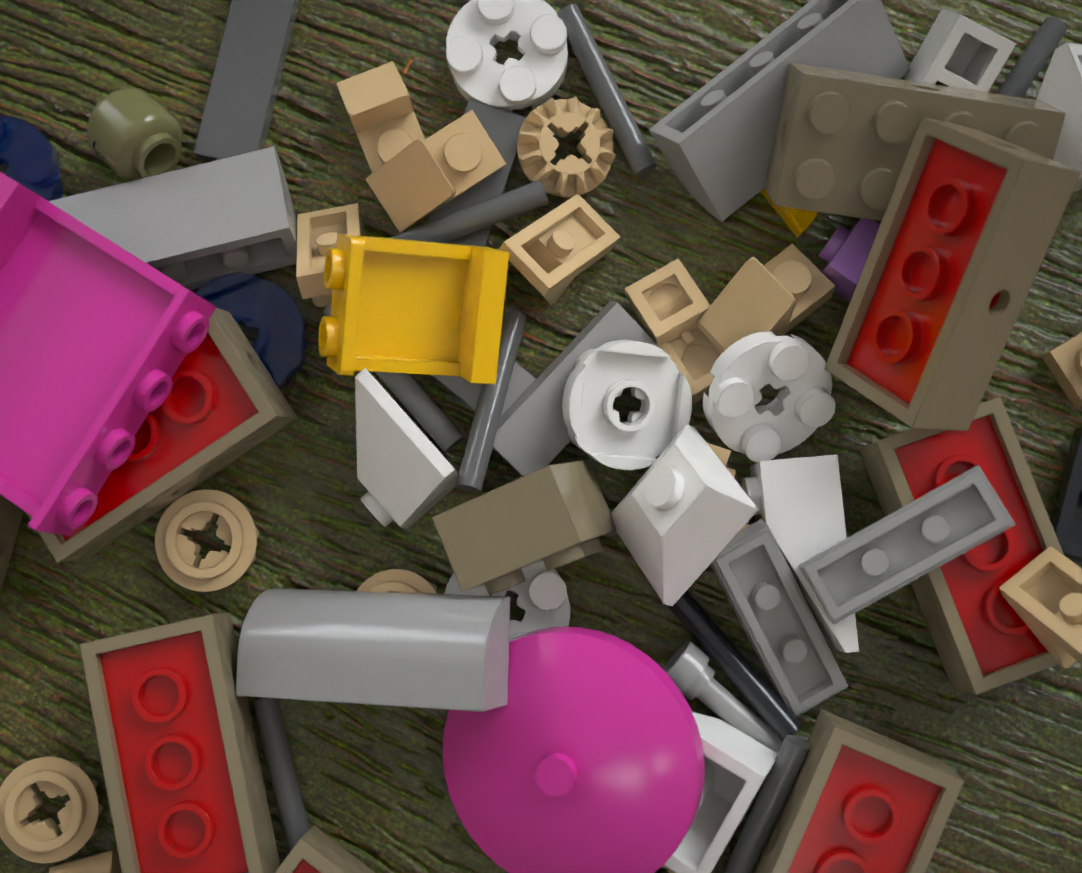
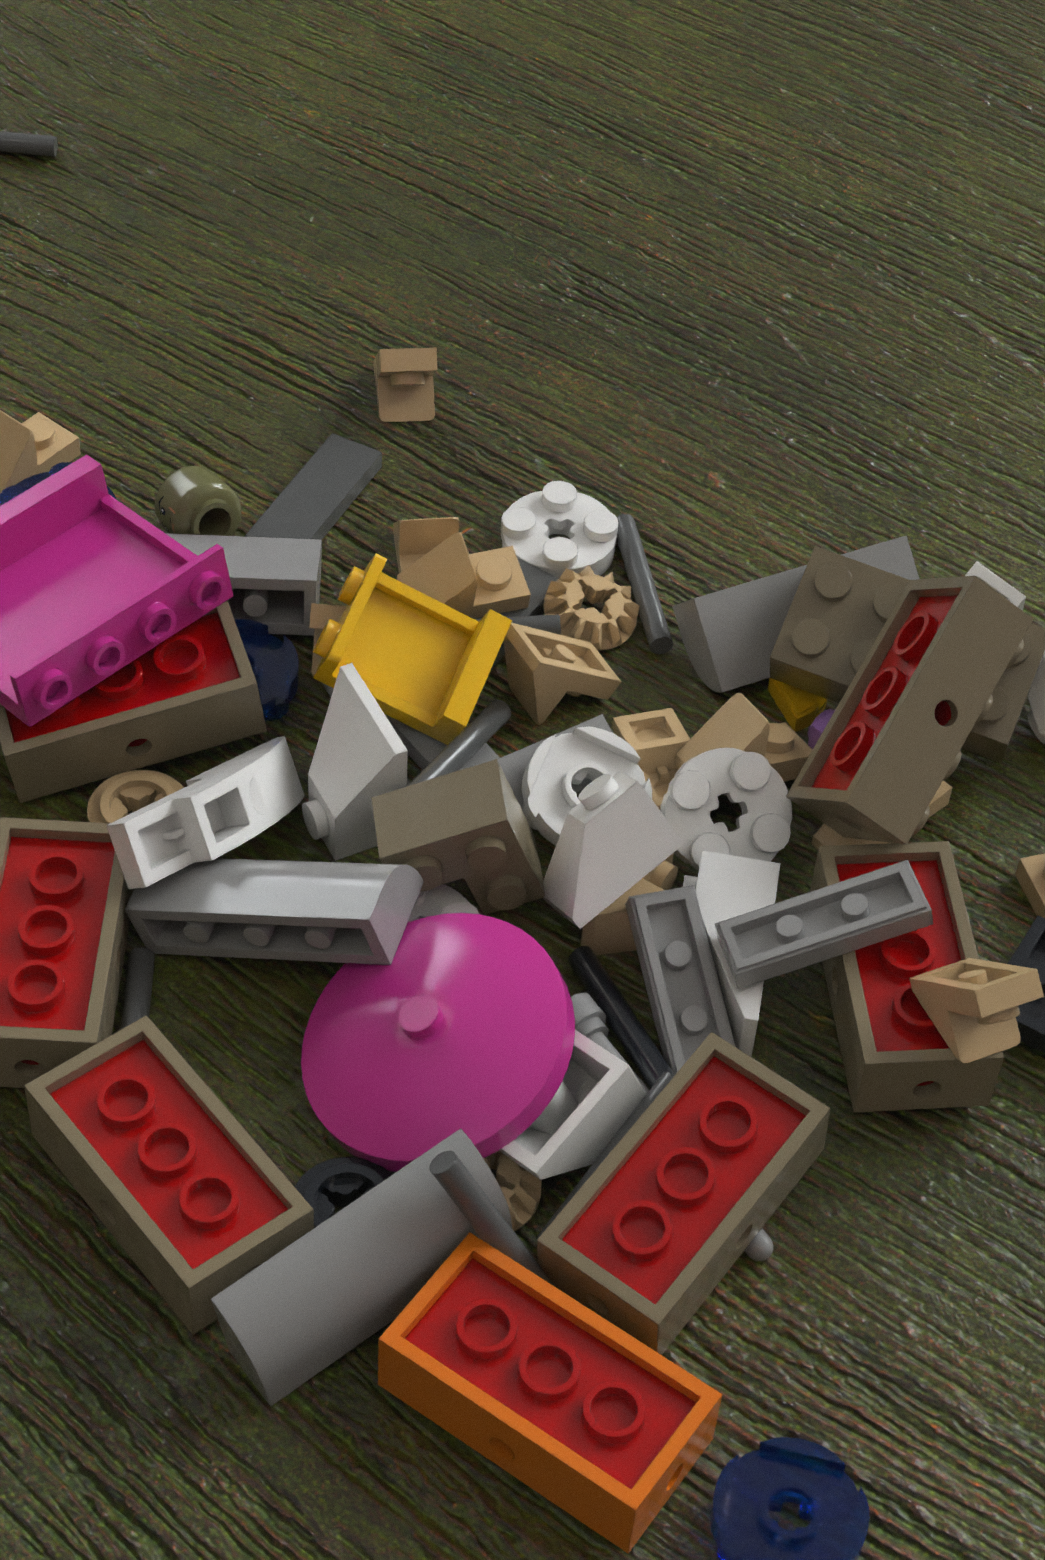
camera: 10 degrees right, 35 degrees down
none -> white slope [106,736,305,889]

